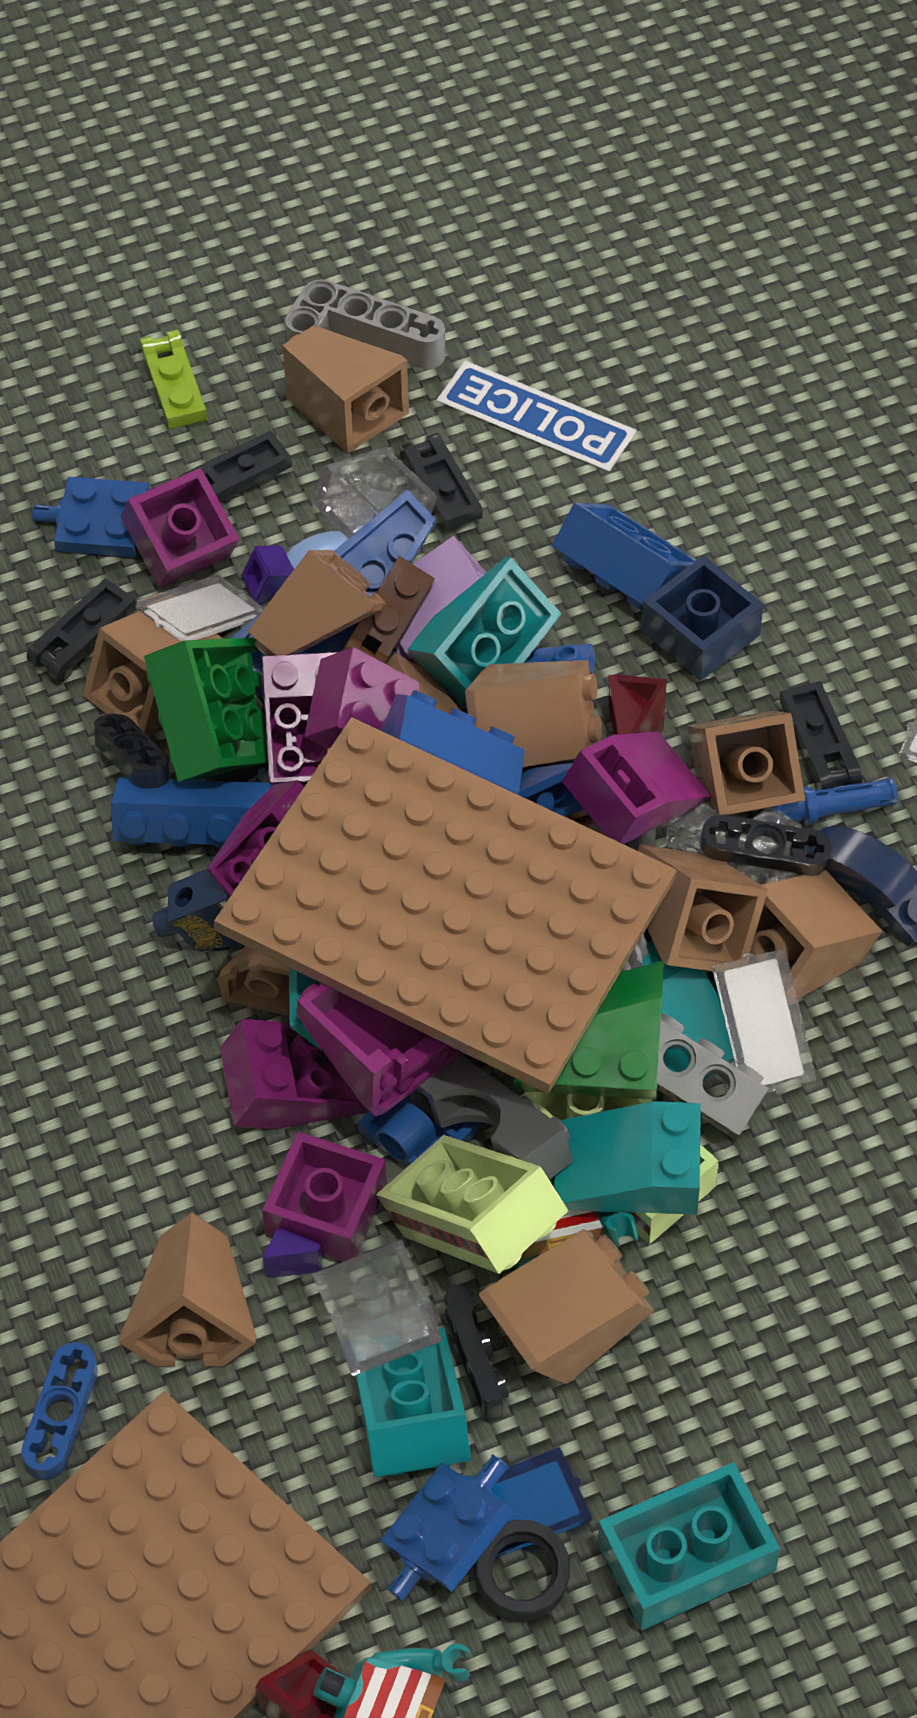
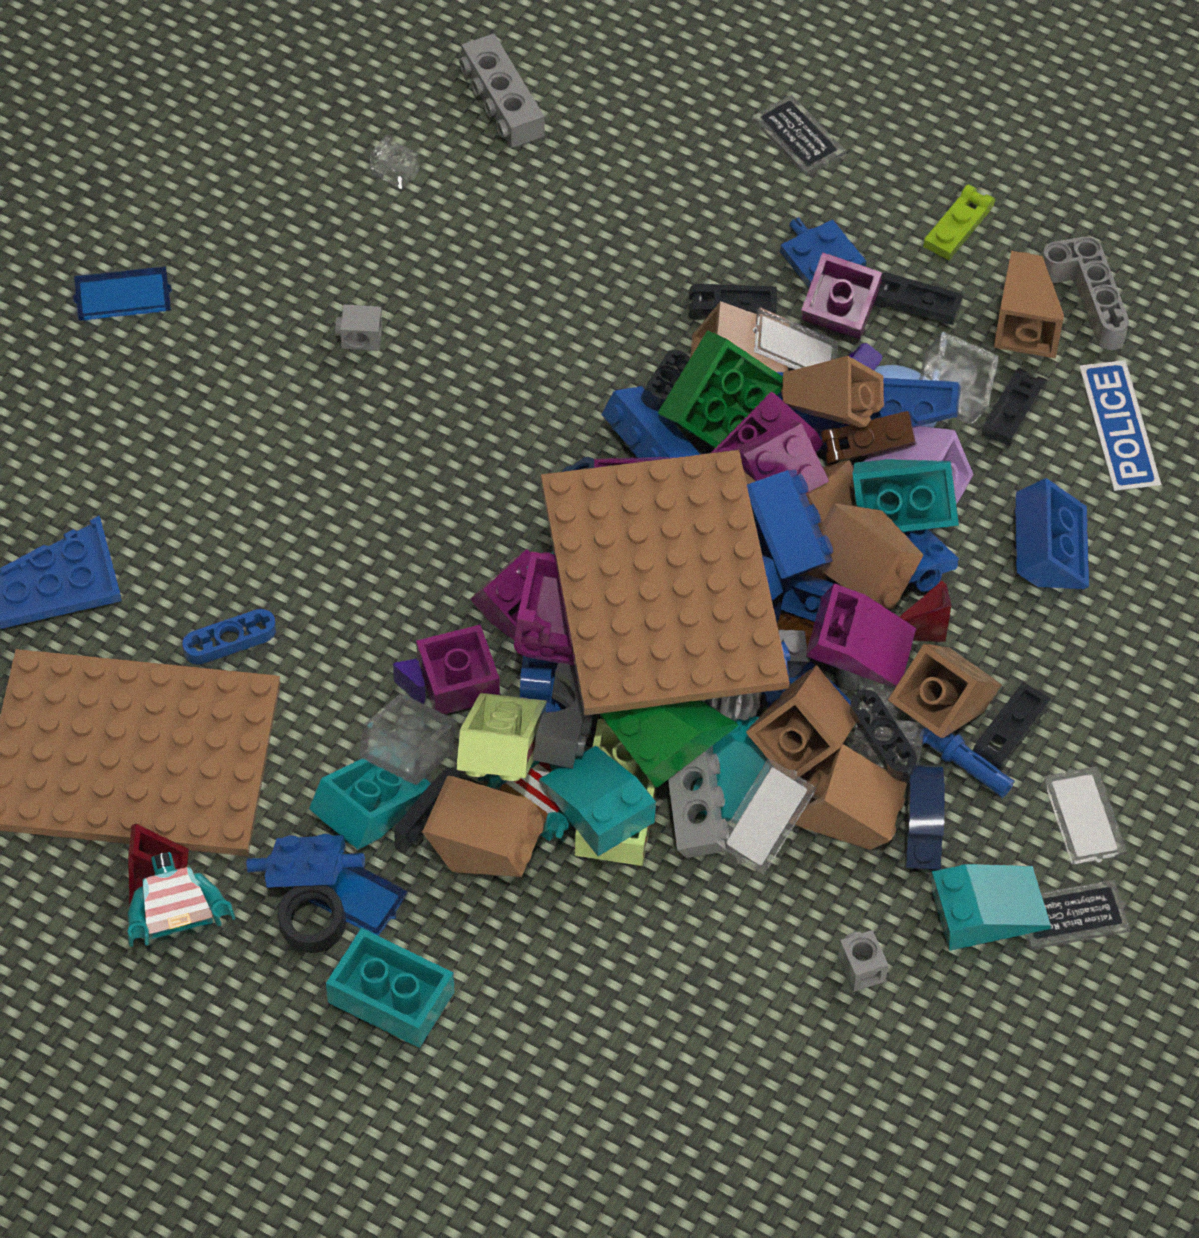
camera: 50 degrees right, 0 degrees up
medium nougat slope [119,1212,256,1367] -> none
dark blue brick [642,555,764,681] -> none

